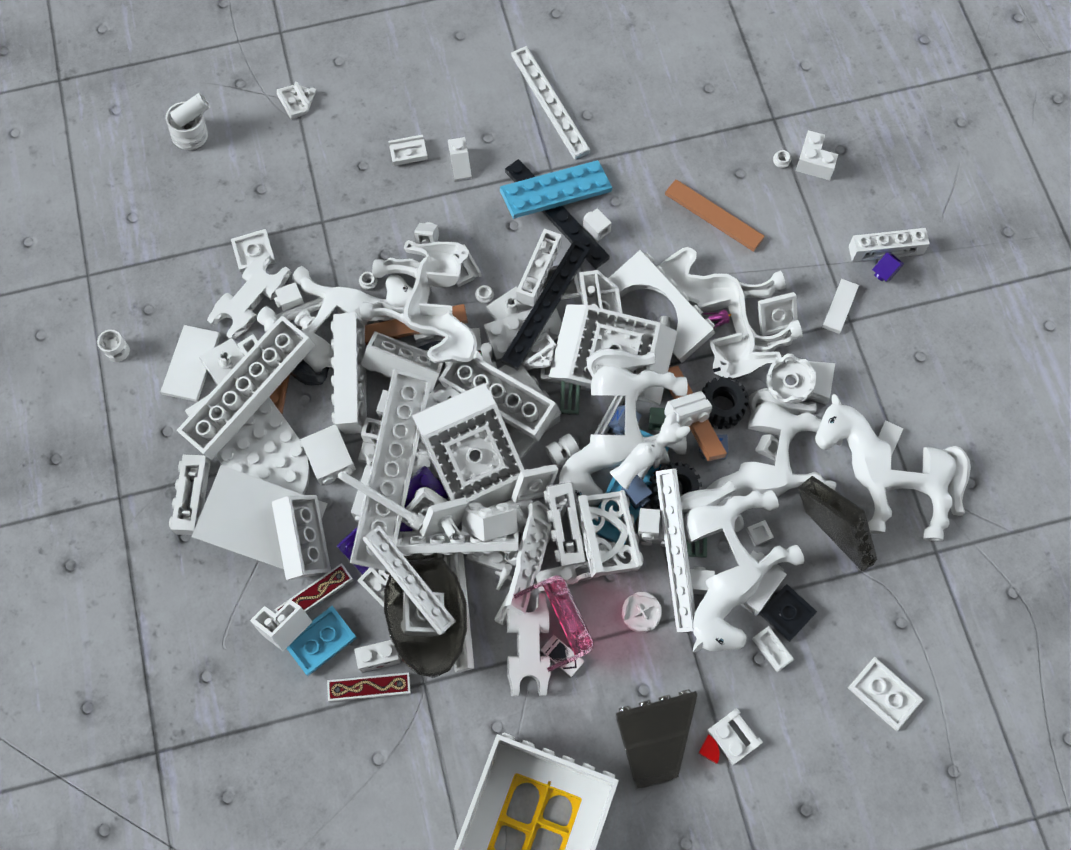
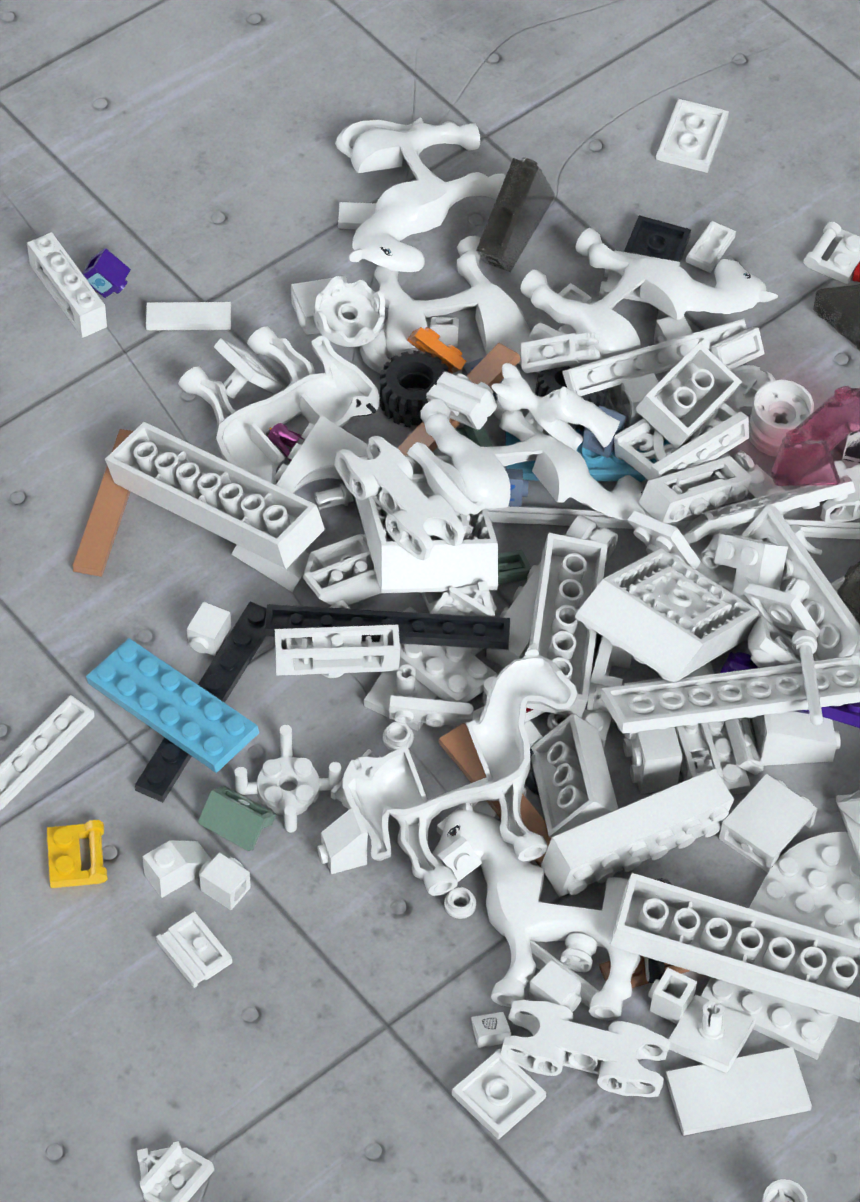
camera: 120 degrees left, 15 degrees down
none -> yellow plate [47,820,108,888]
none -> white brick [105,422,325,569]
none -> sand green panel [198,786,277,851]
none -> white brick [199,852,251,910]
none -> white plate [235,725,341,833]
none -> white piece [334,436,465,561]
none -> white hinge [389,695,474,727]
none -> orange plate [407,327,467,374]
none -> white plate [437,836,482,882]
none -> white slope [471,1012,511,1048]
none -> white hinge [521,332,600,373]
none -> white brick [635,342,742,449]
none -> white tile [711,327,764,370]
none -> white wheel [749,380,814,457]

